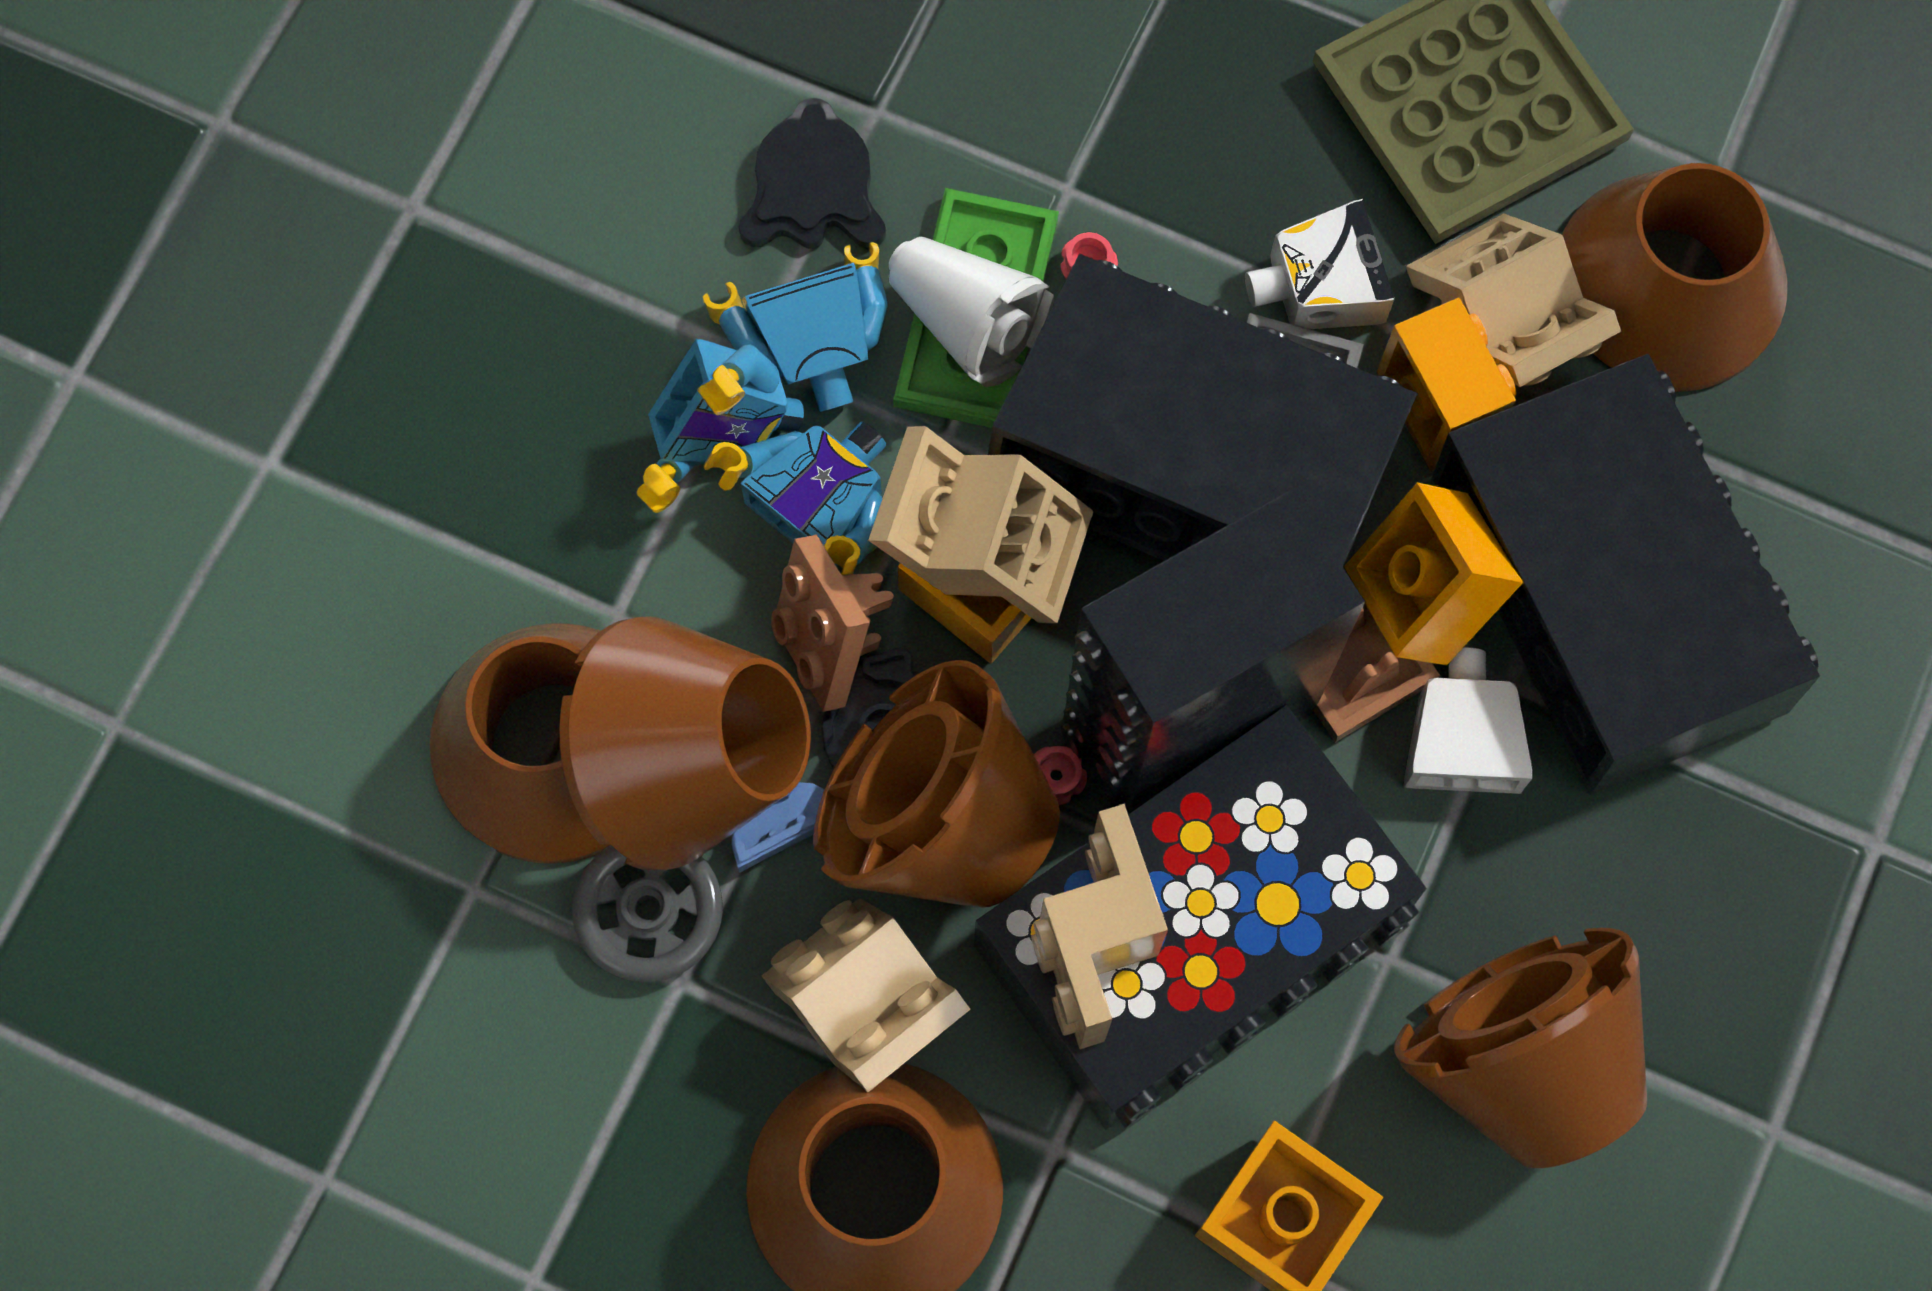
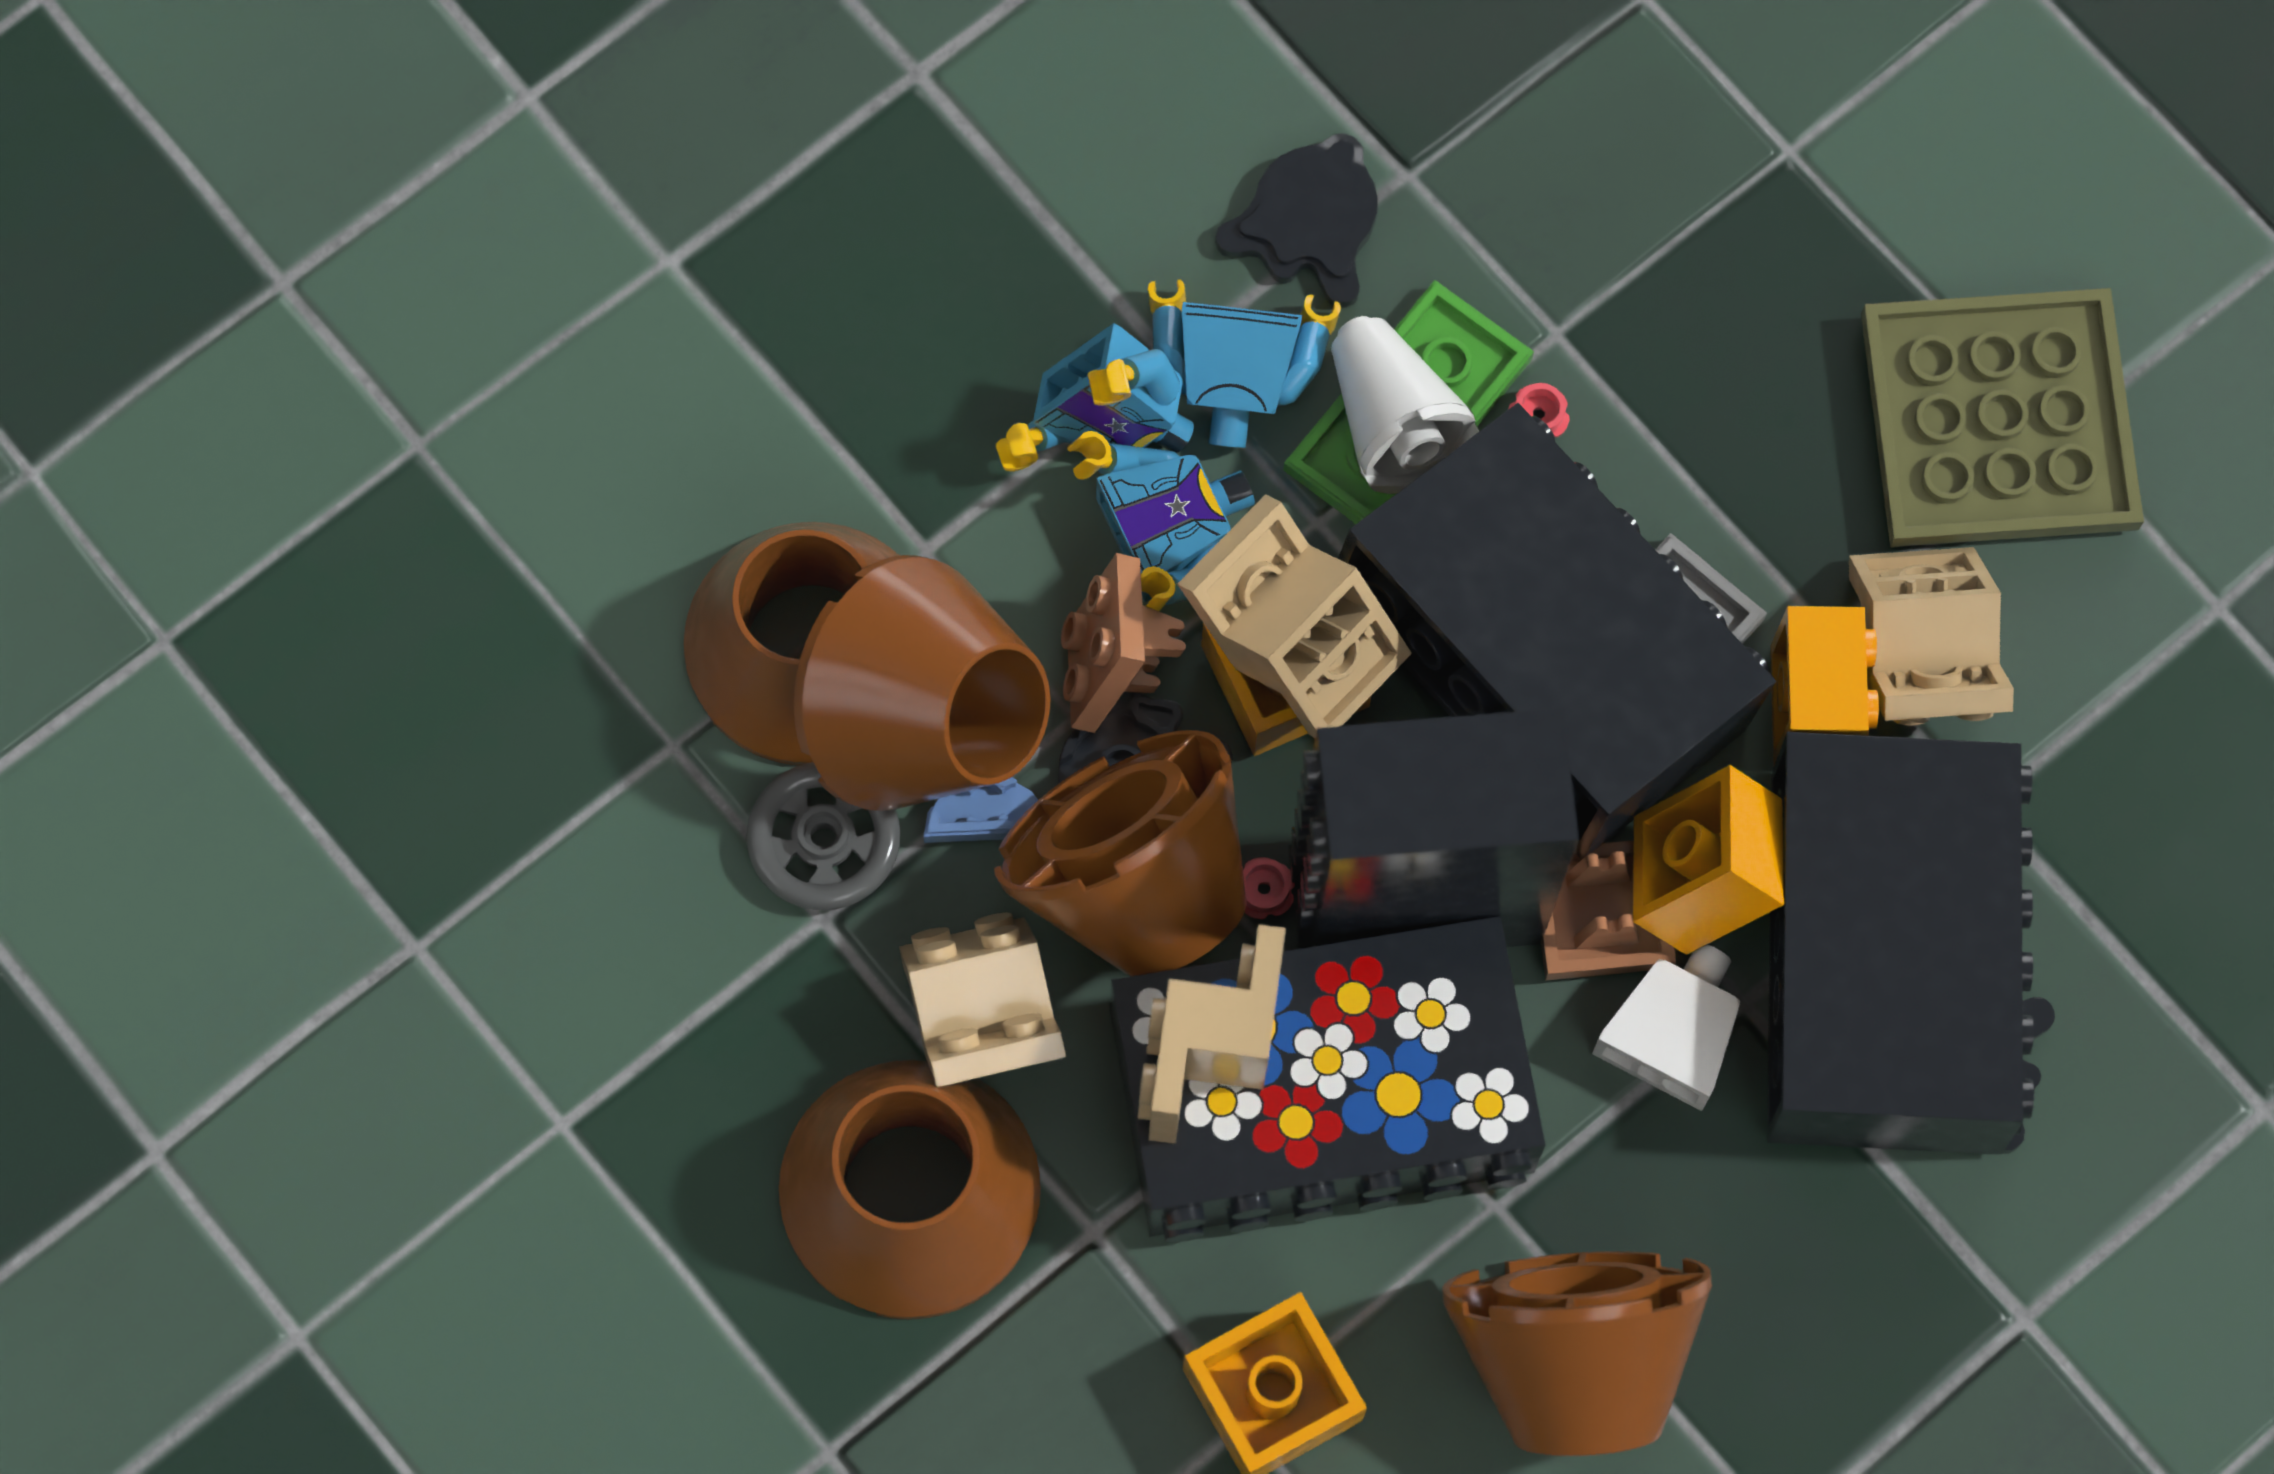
camera: 25 degrees right, 0 degrees up
white torso [1245,199,1394,329] -> none
dark orange cone [1562,163,1787,392] -> none

